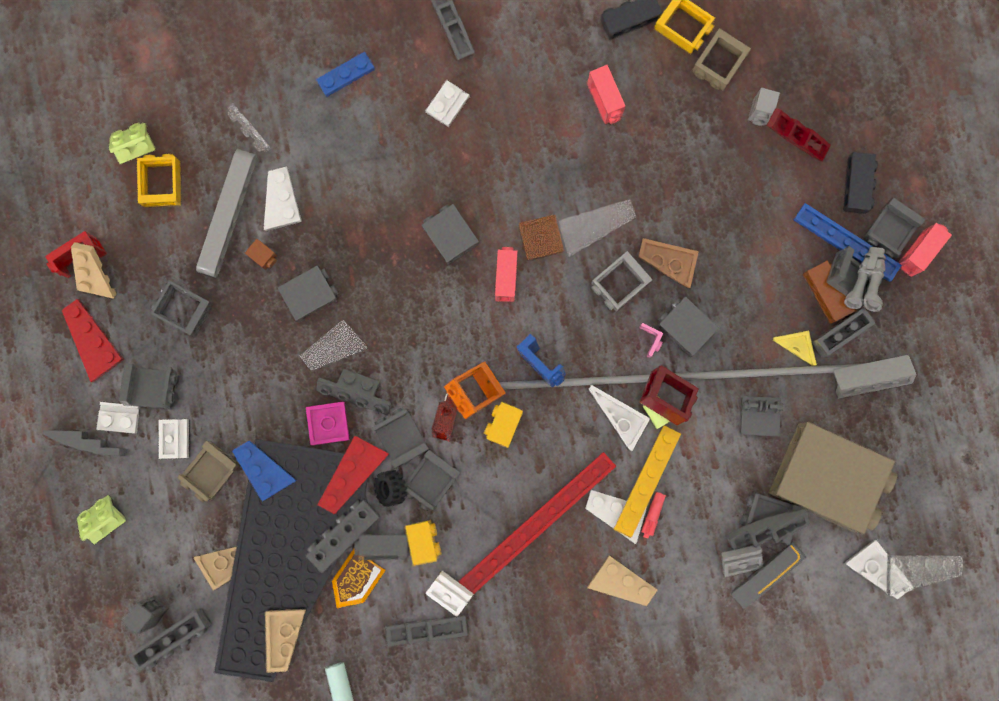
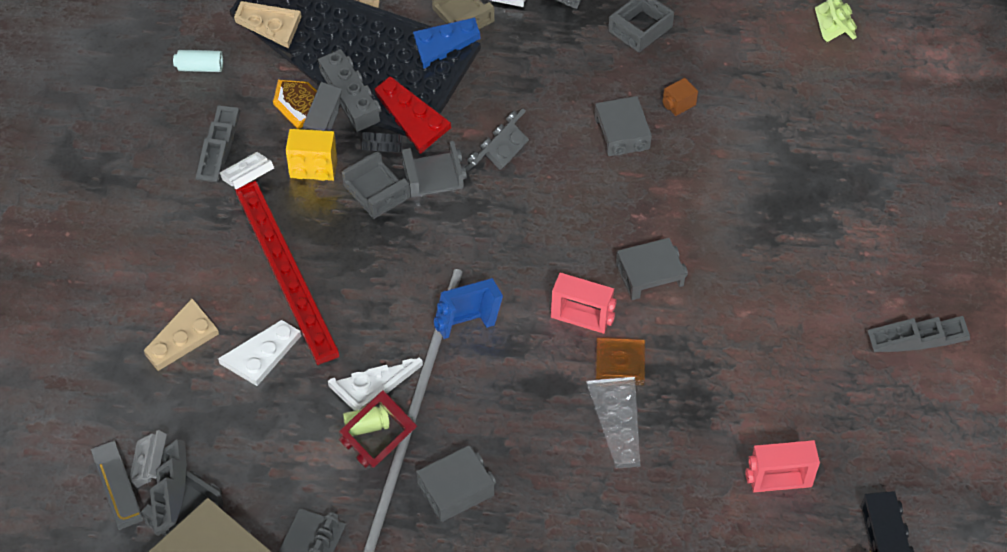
camera: 105 degrees right, 30 degrees down
yellow window [137,154,181,207] -> none
light grey beam [196,149,257,277] -> none
clear wing [227,103,271,153] -> none
white wing [264,167,302,231] -> none
clear wing [299,319,368,371] -> none
dark pink plate [306,402,350,446] -> none
blue plate [316,52,375,97] -> none
white plate [426,80,469,127] -> none
clear red torso [431,394,458,442] -> none
orange window [444,361,506,419] -> none
yellow brick [484,402,523,448] -> none
light grey window [591,251,652,311] -> none
yellow plate [613,425,681,538] -> none
medium nougat wing [638,238,699,289] -> none
bright pink bracket [639,323,663,358] -> none
coral piece [641,492,666,539] -> none

